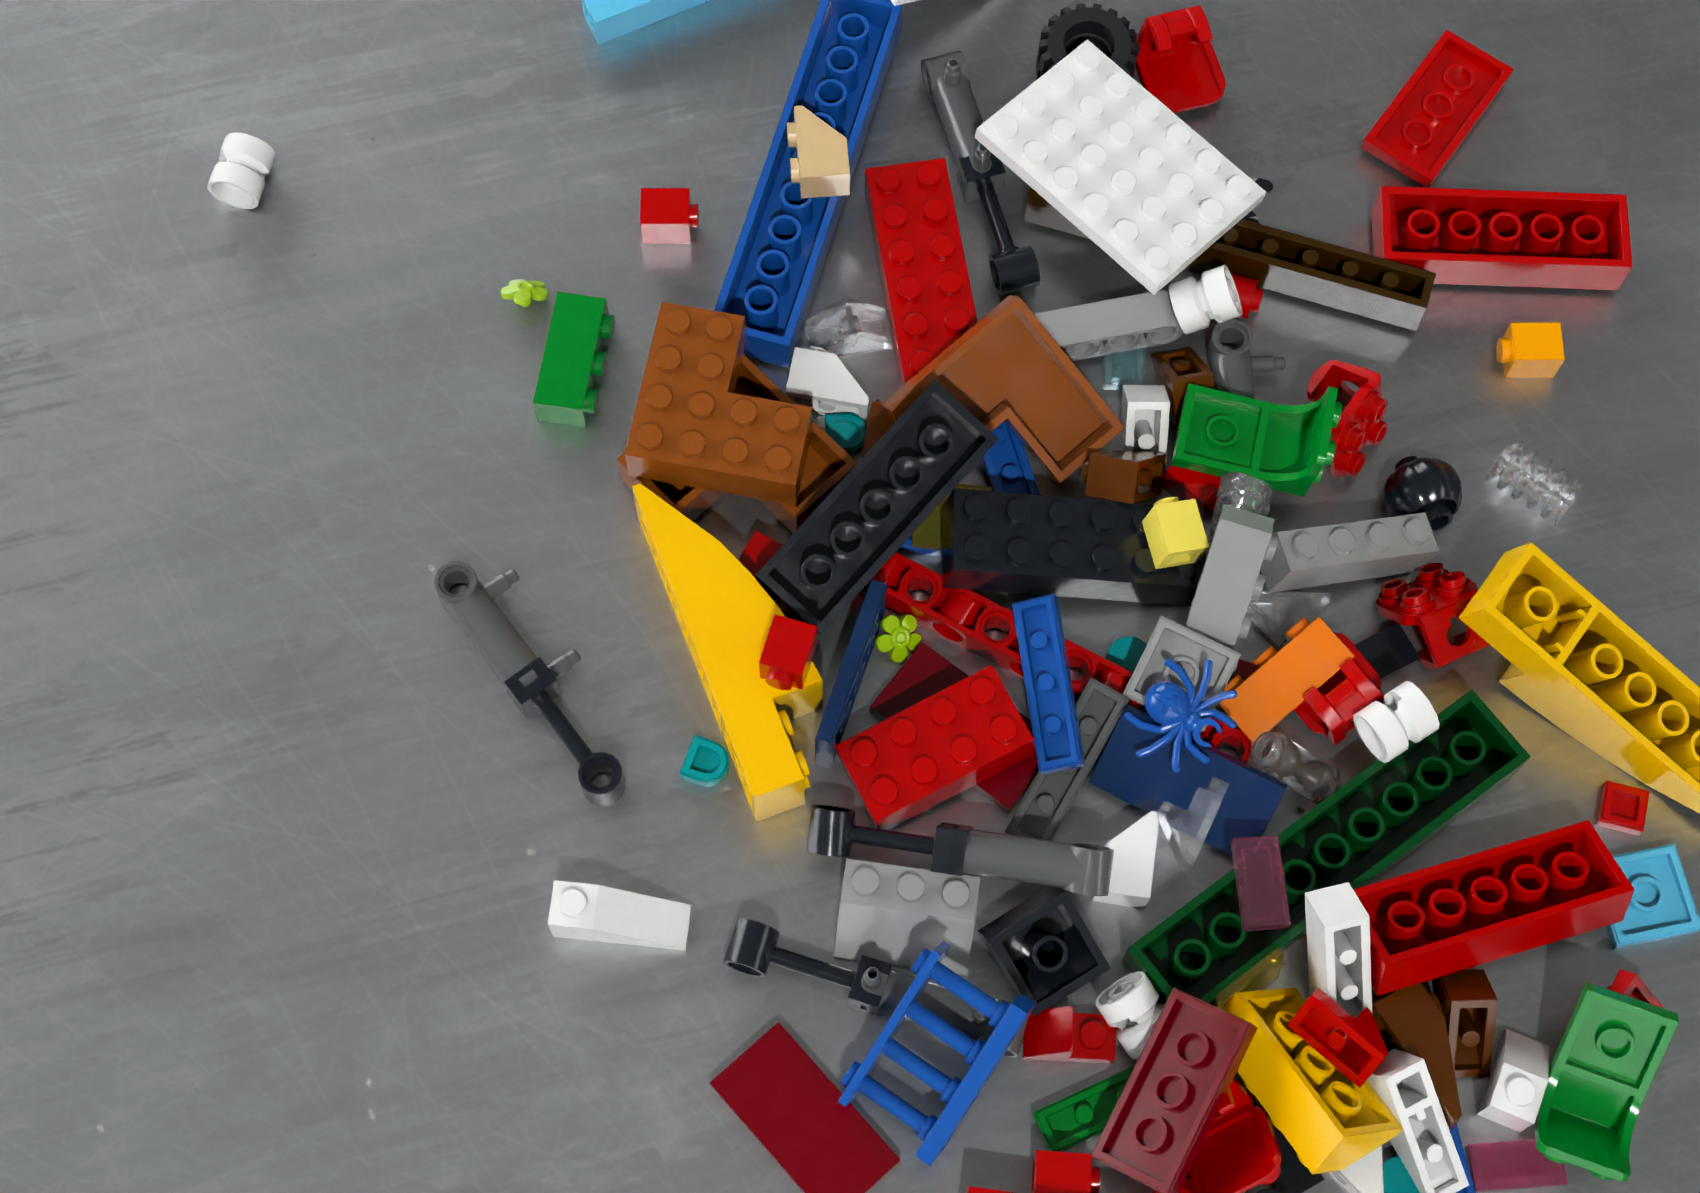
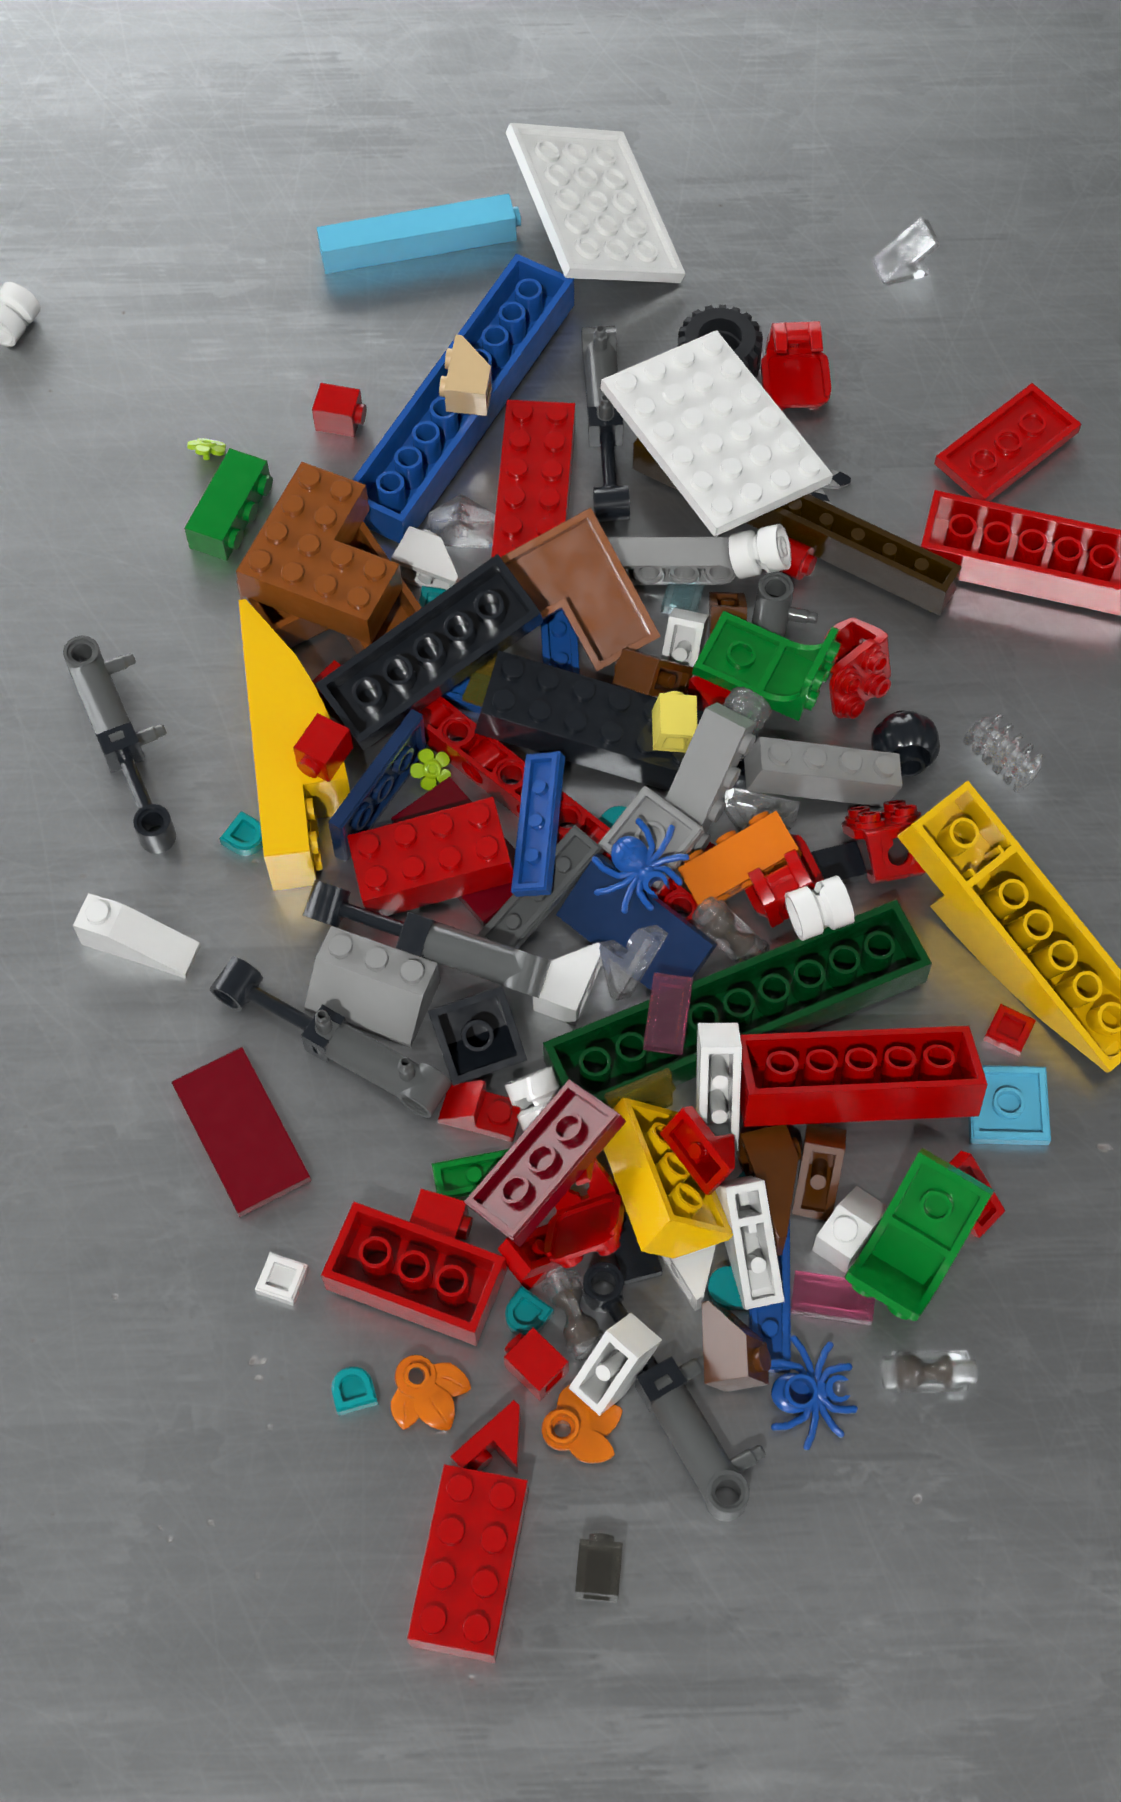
camera: 15 degrees right, 5 degrees down
blue fence [838,941,1036,1166] -> none
light orange brick [1496,322,1565,378] -> none

